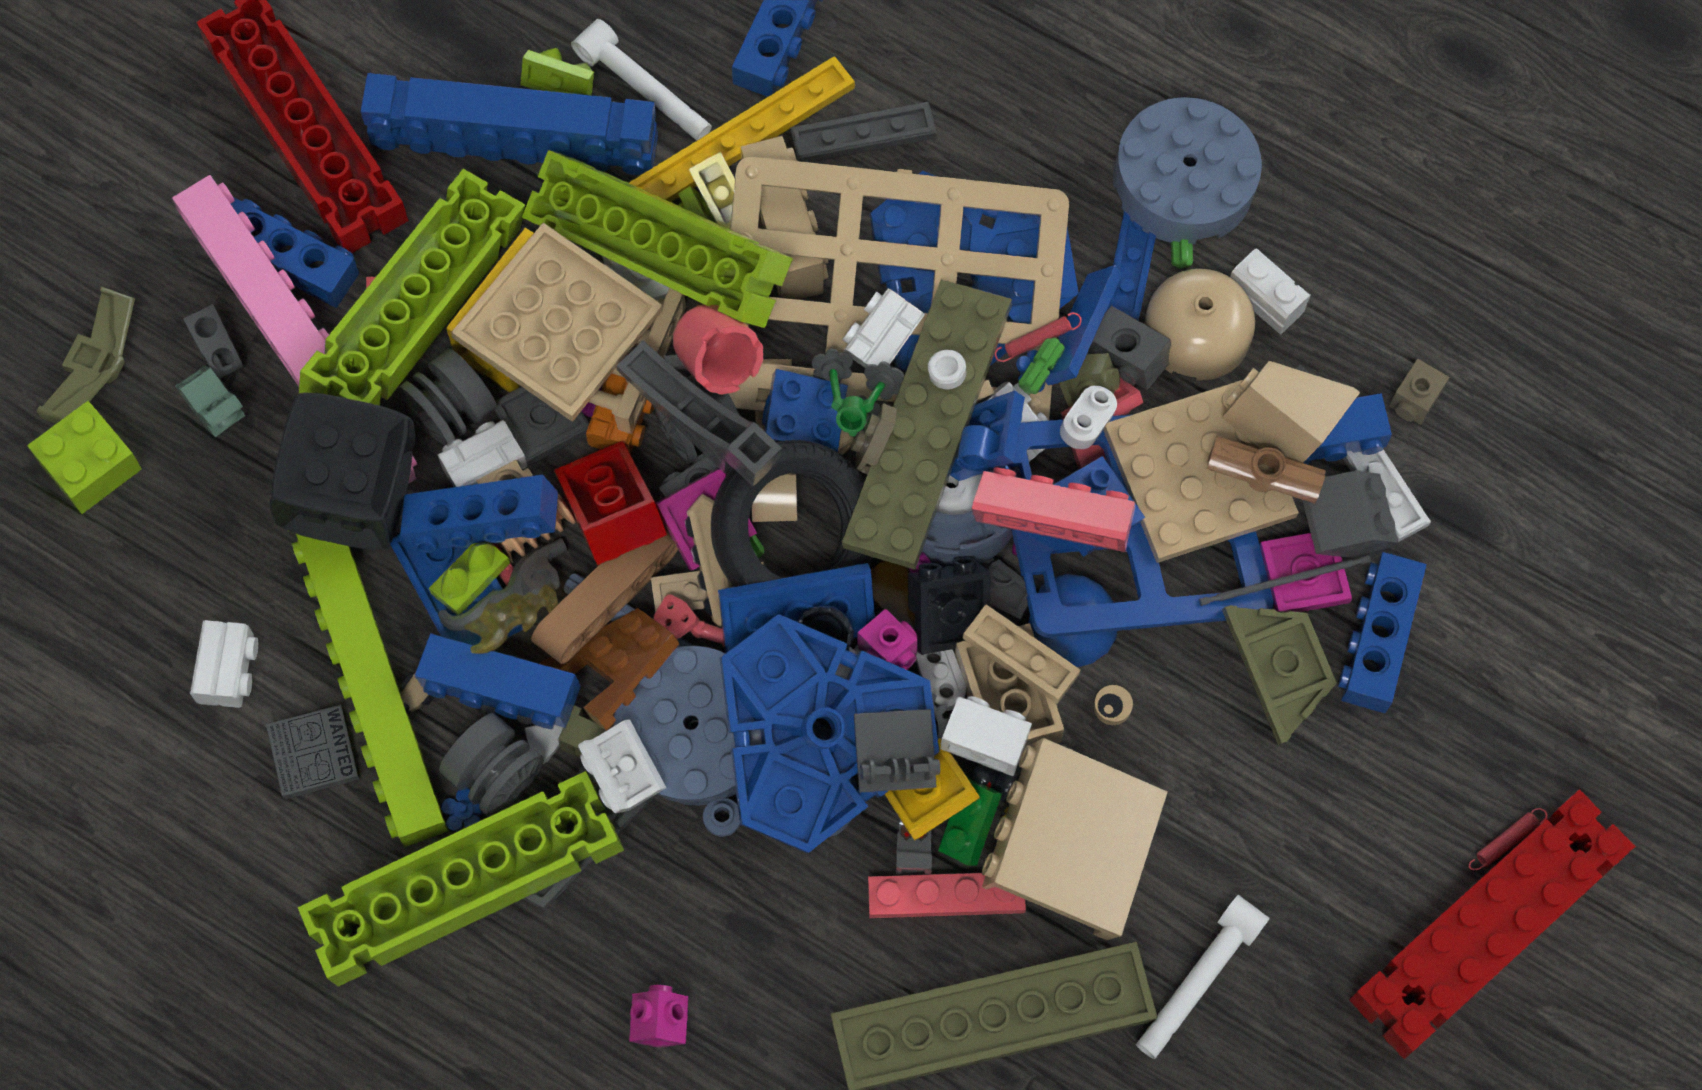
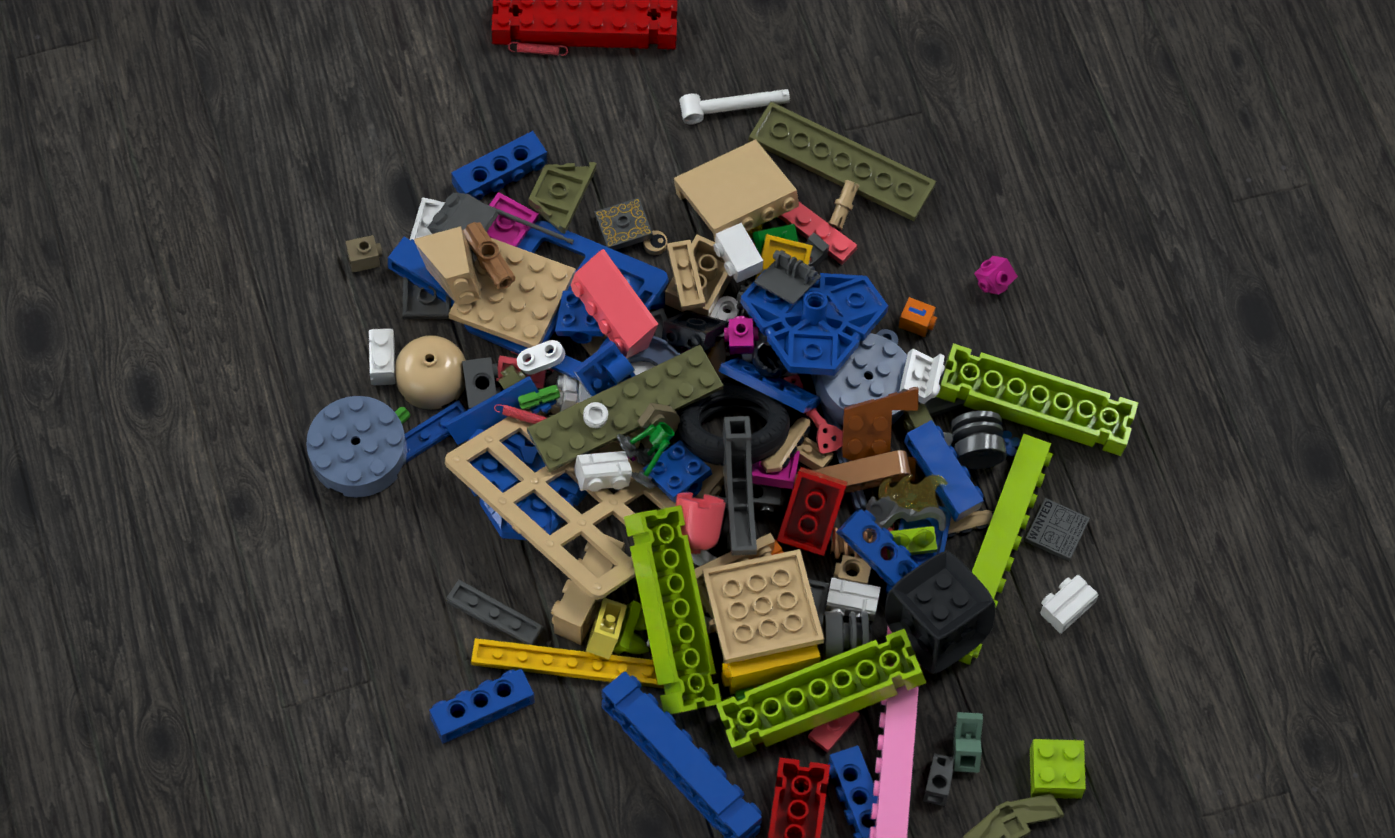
camera: 140 degrees left, 5 degrees down
lime tile [521,48,594,96] -> none
white piece [571,19,712,140] -> none
none -> dark grey plate [594,198,654,250]
none -> tan pin [829,180,859,229]
none -> orange brick [899,297,938,337]

